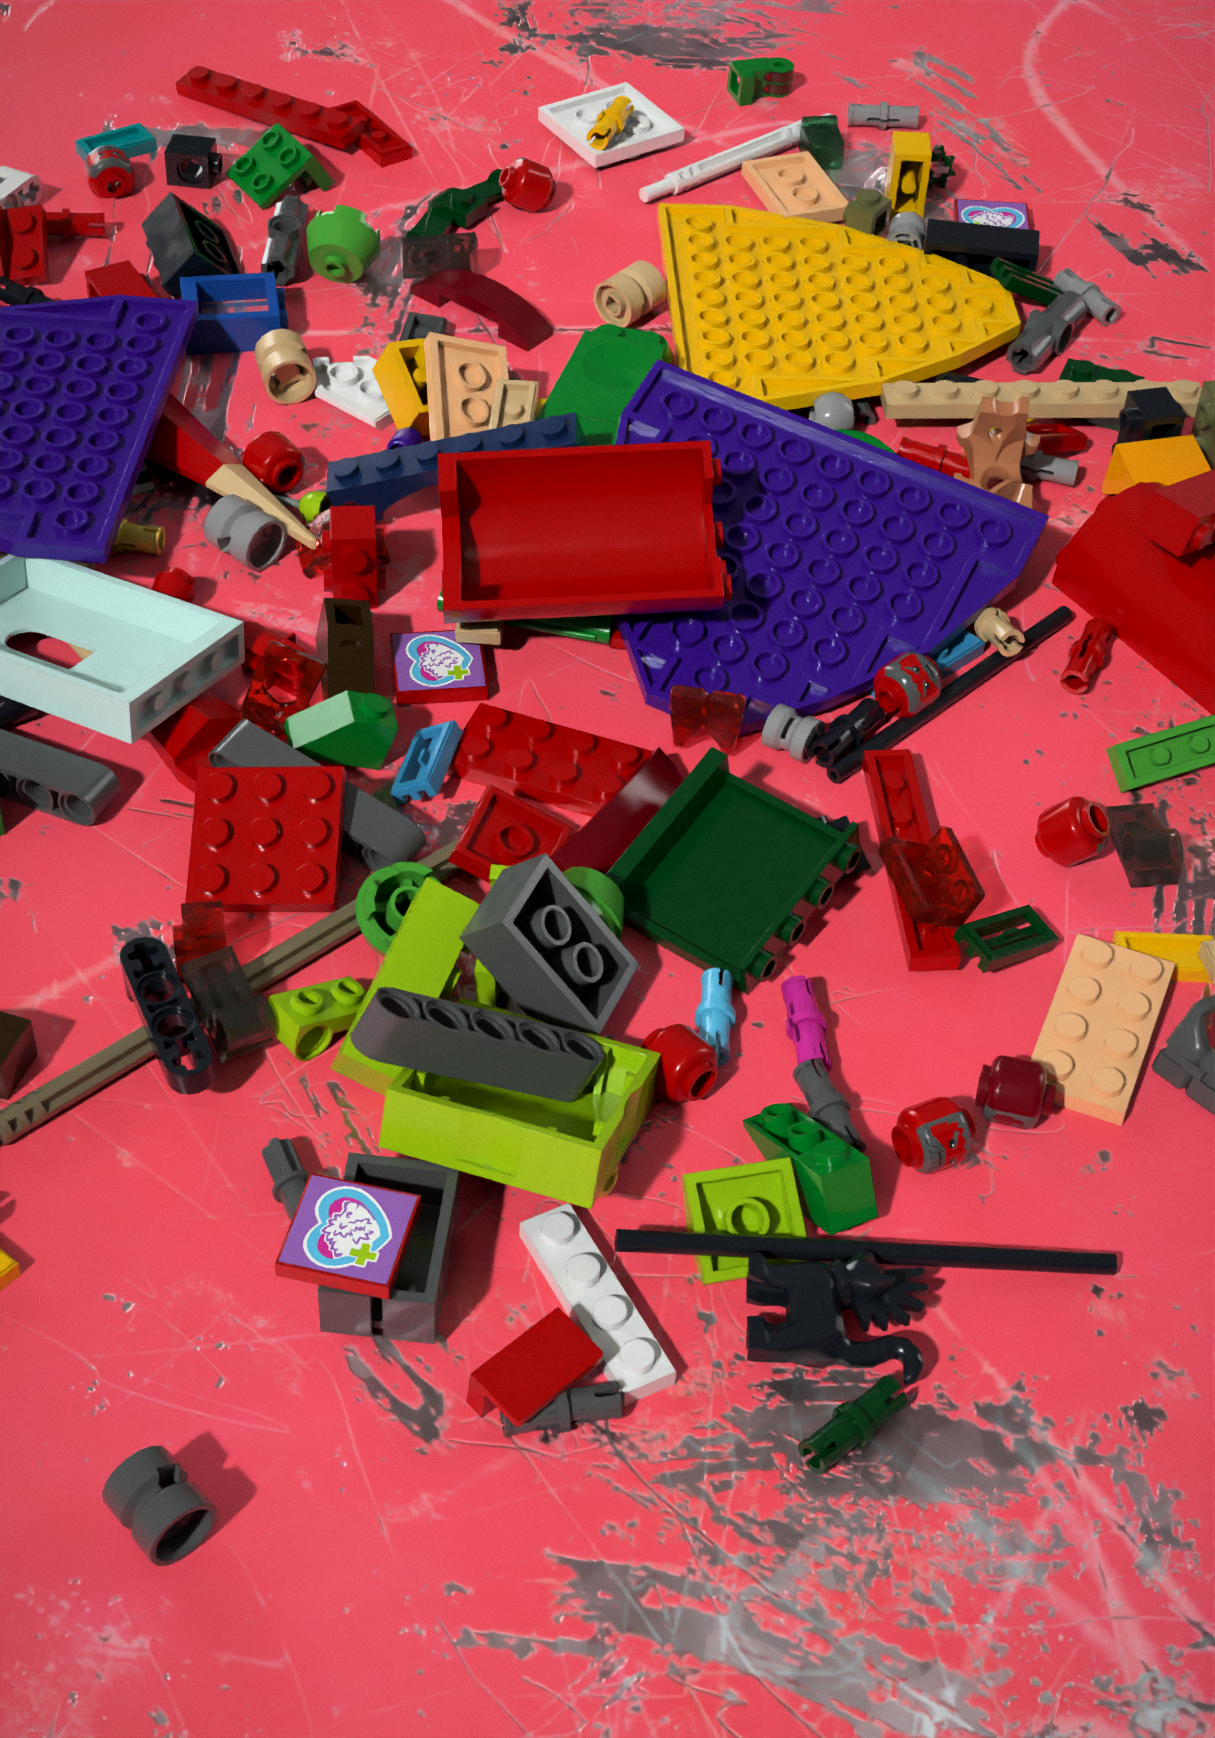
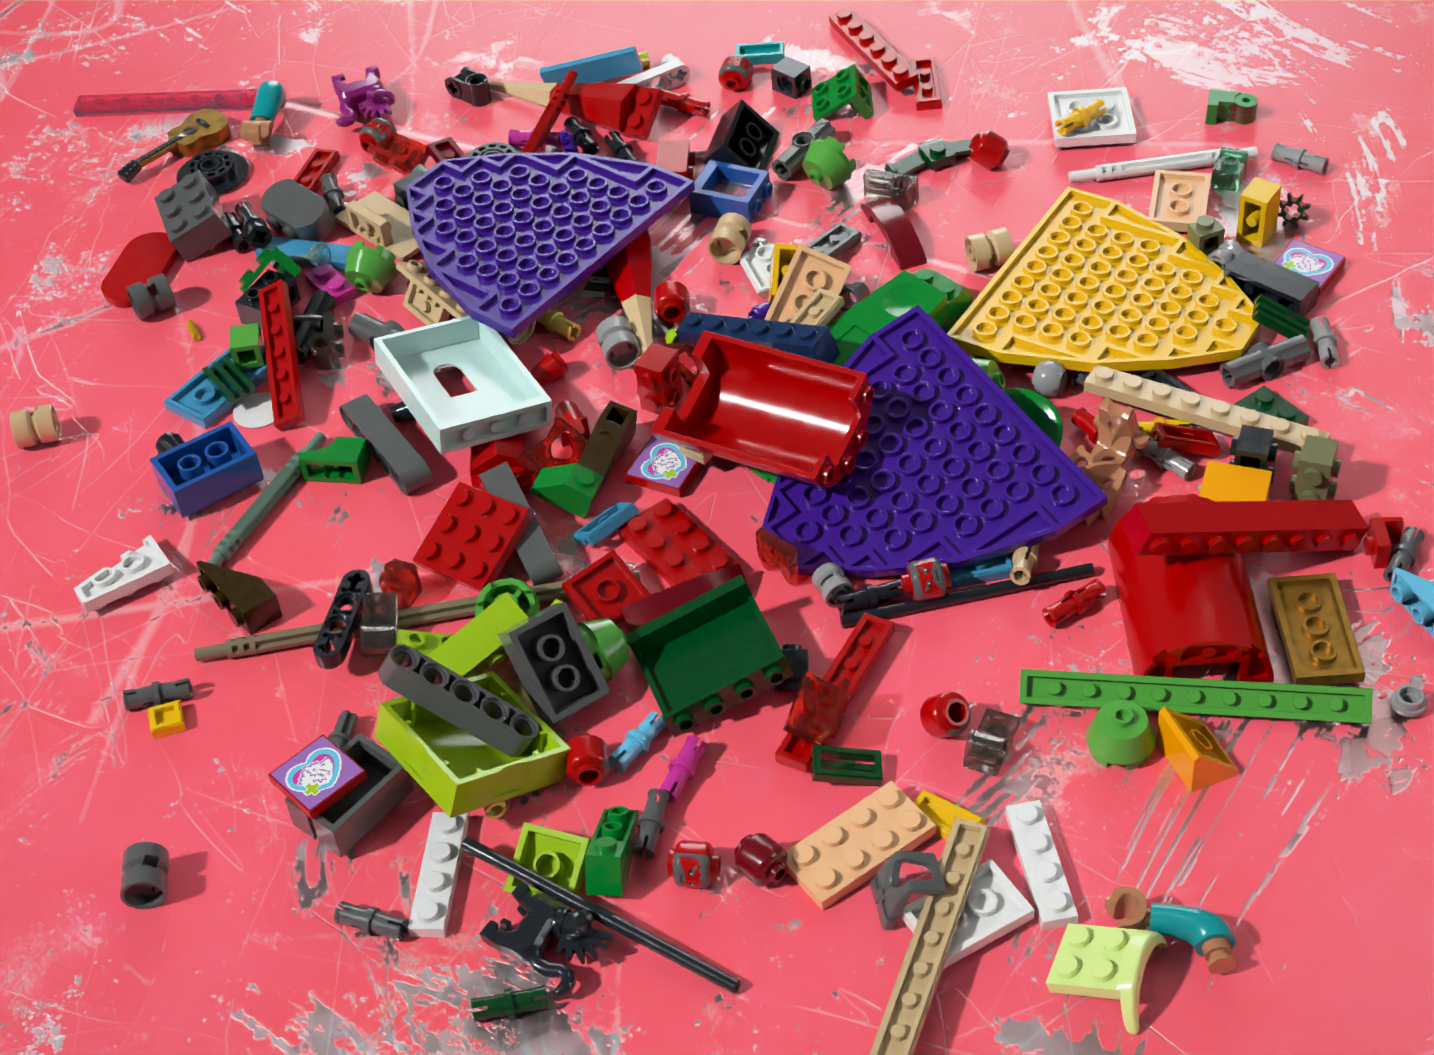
camera: 40 degrees right, 0 degrees up
red panel [466,1307,603,1426] -> none

